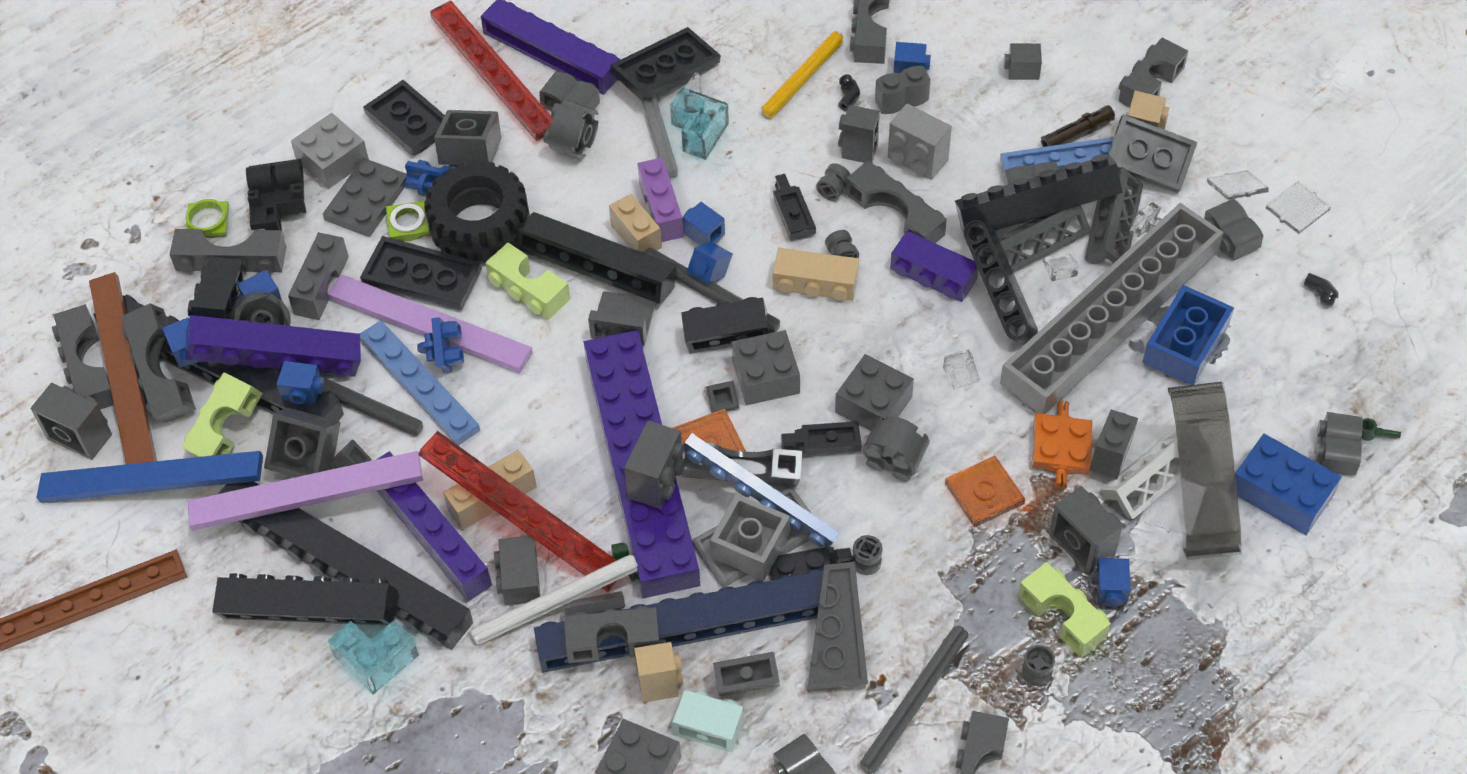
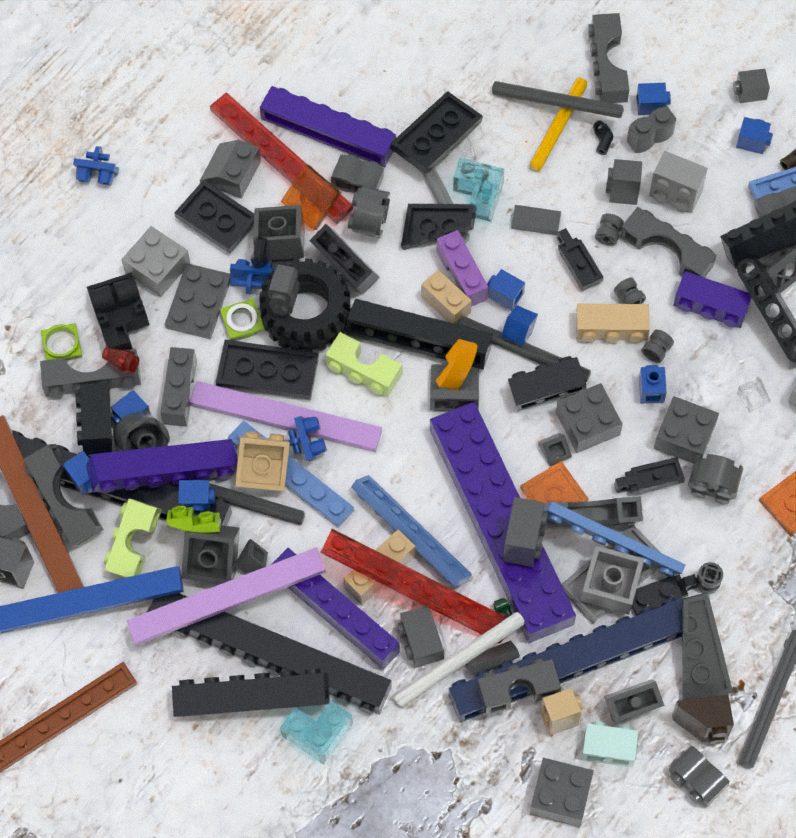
camera: 10 degrees left, 10 degrees up
none -> blue hips [73,146,119,185]
none -> clear red cone [102,346,140,374]
none -> lime slope [166,506,221,533]
none -> dark grey slope [200,140,261,199]
none -> tan plate [235,431,290,491]
none -> black arm [251,237,268,268]
none -> dark grey brick [268,264,300,316]
none -> clear orange tile [281,164,341,230]
none -> black brick [309,224,380,294]
none -> medium blue plate [351,475,472,587]
none -> black wing [401,204,477,250]
none -> light orange slope [436,339,478,390]
none -> dark grey axle [492,81,624,118]
none -> dark grey tile [511,205,561,235]
none -> blue brick [639,365,667,404]
none -> dark grey wheel [641,329,674,363]
none -> dark brown slope [672,695,734,744]
none -> blue brick [736,117,773,154]

